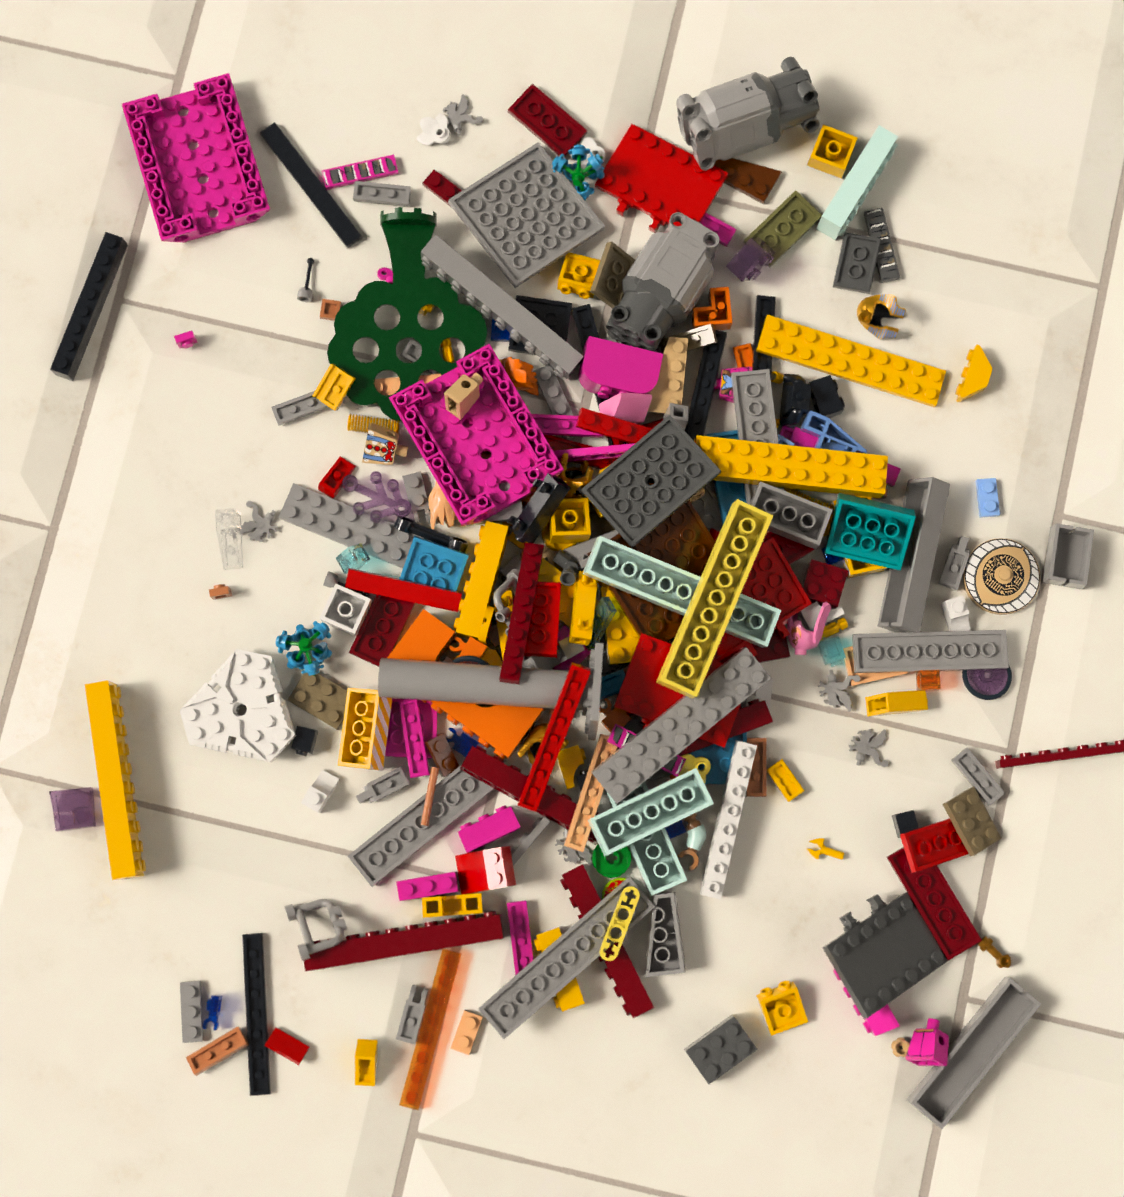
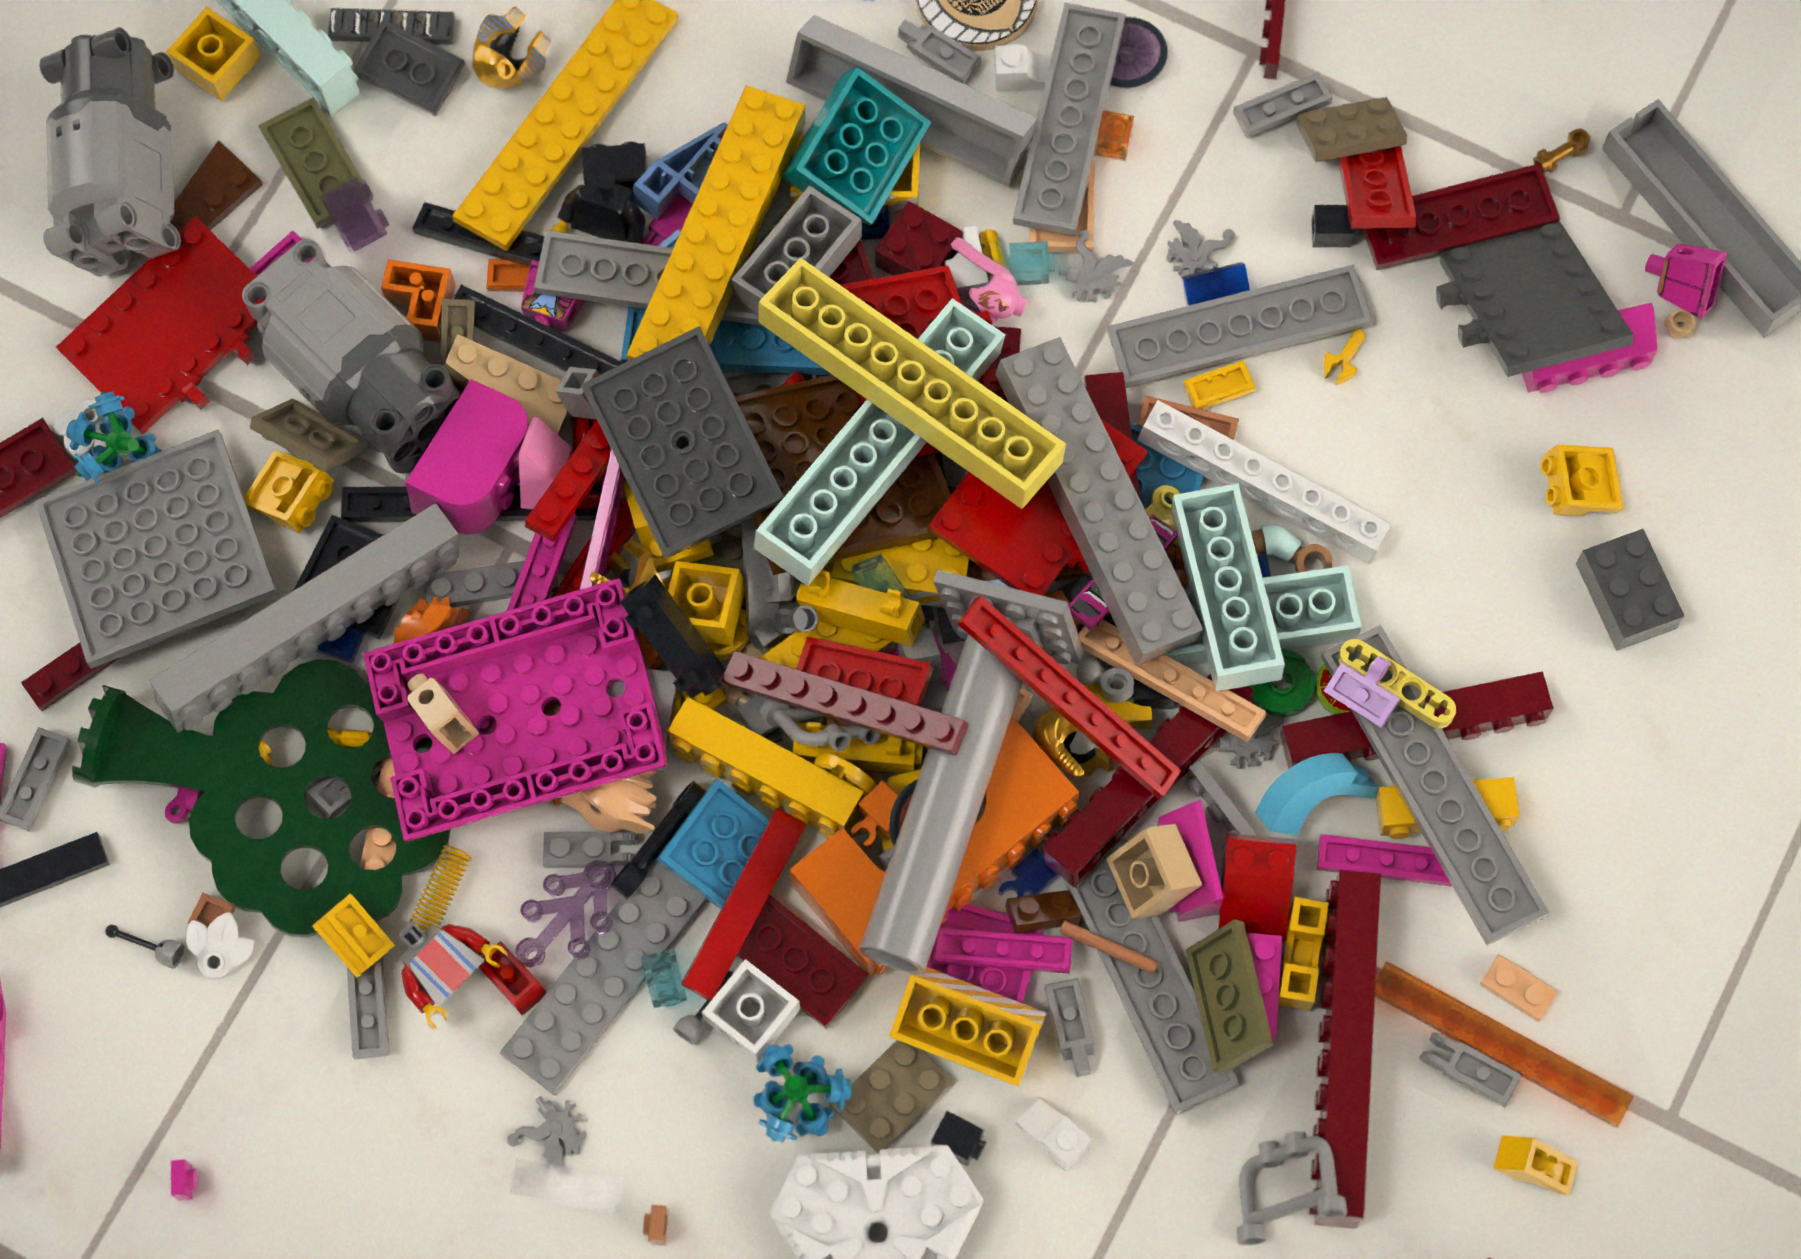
camera: 70 degrees left, 10 degrees down
torso [362,423,409,465] -> none
light grey wedge [645,892,686,977] -> none
yellow slope [865,690,928,717] -> none
none -> white plate [186,912,254,979]
none -> torso [399,922,507,1029]
none -> light grey plate [1076,659,1134,703]
none -> tan brick [1106,824,1202,920]
none -> light grey plate [1107,265,1372,388]
none -> clear blue plate [1181,261,1250,306]
none -> olive plate [1185,920,1273,1075]
none -> medium azure arch [1255,753,1379,835]
none -> lavender plate [1324,656,1401,727]

